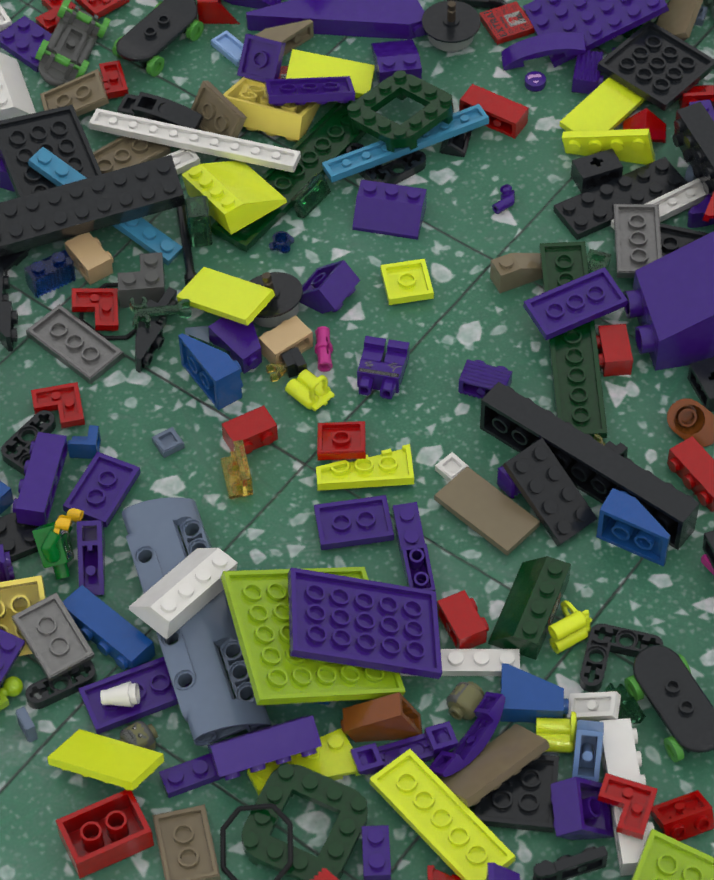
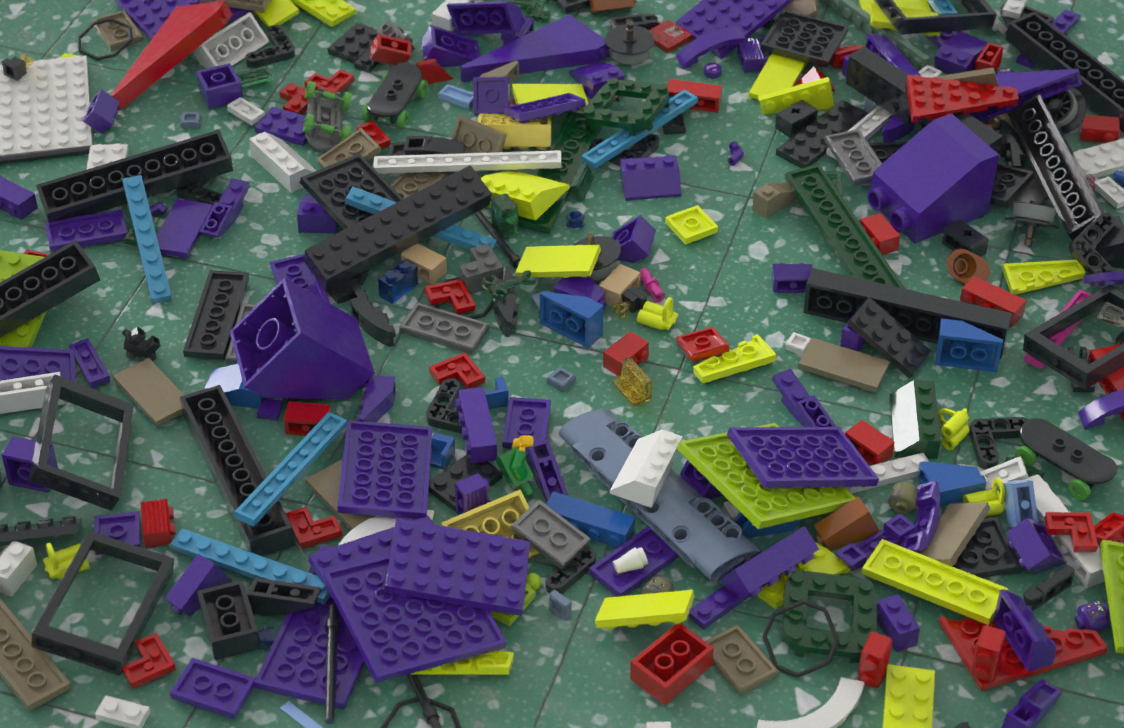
camera: 20 degrees left, 10 degrees down
dark purple plate [314,495,394,550] -> none
dark purple hips [357,336,410,399] -> none
dark purple plate [523,267,628,340] -> none

